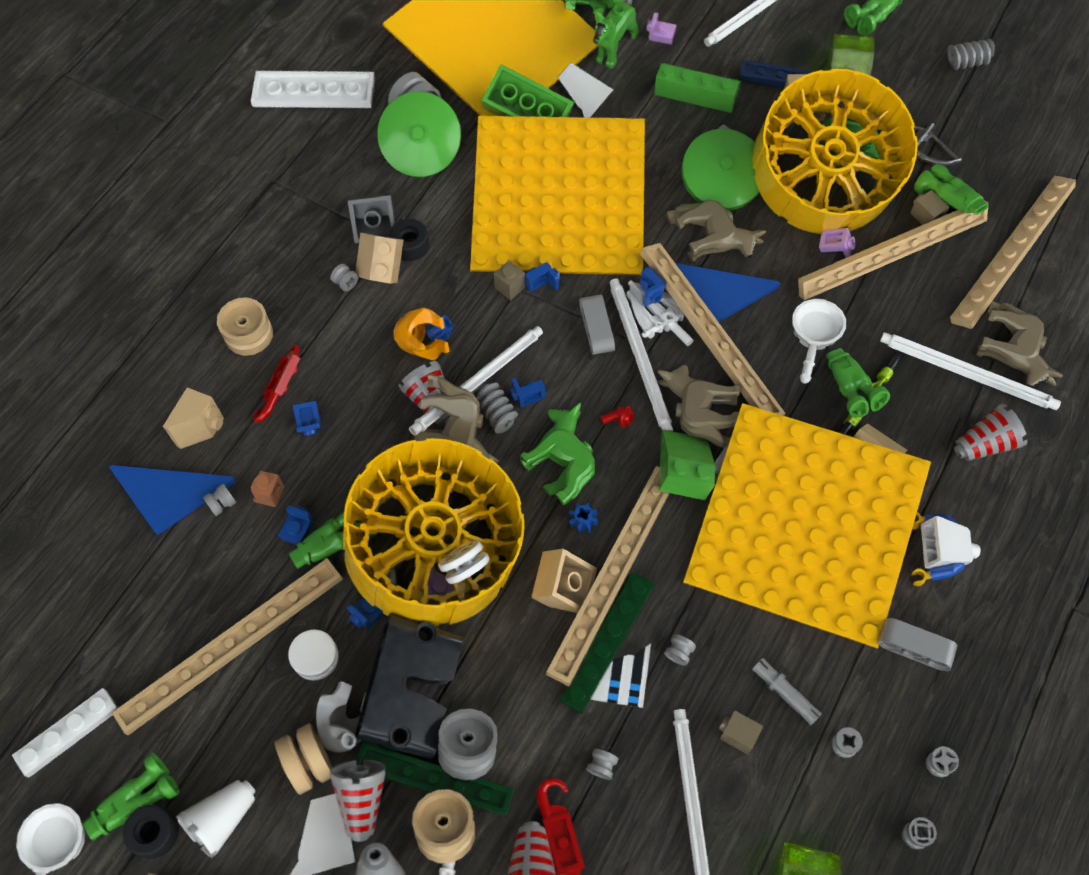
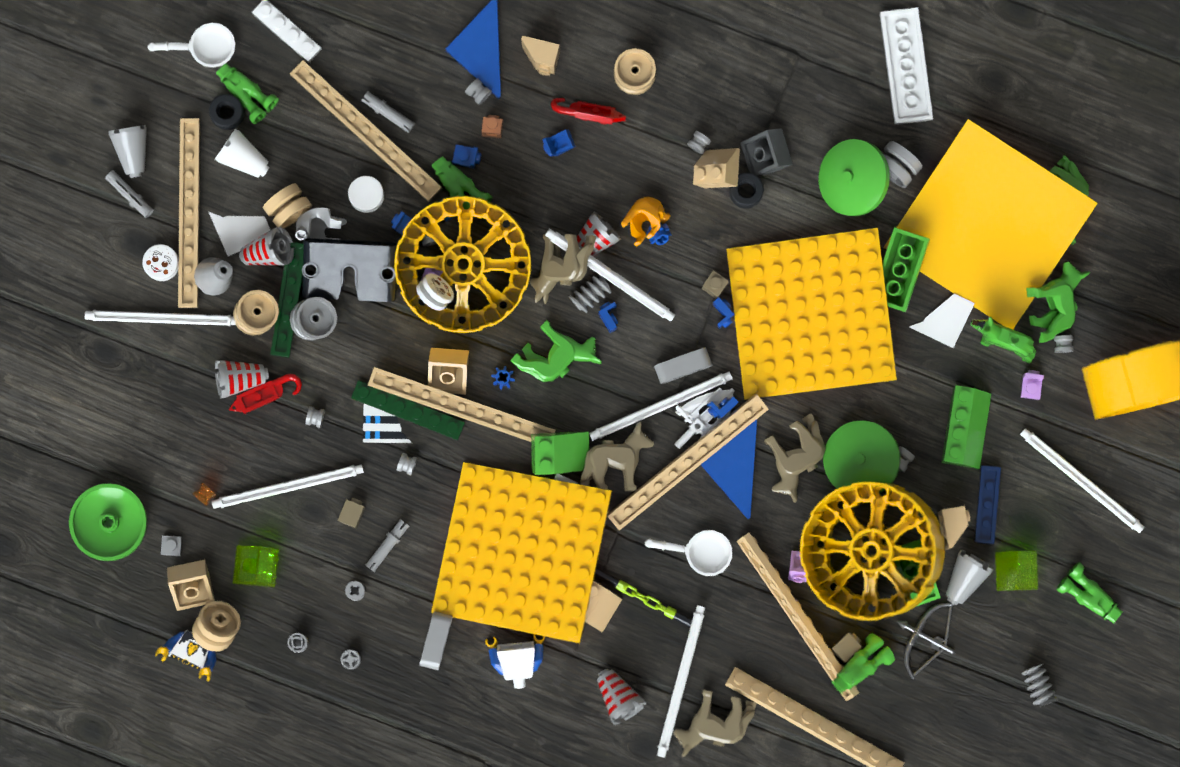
camera: 80 degrees right, 20 degrees up
red plate [600,406,634,428] -> none
bright green piece [826,348,890,417] -> none
none -> light grey pin [361,91,415,133]

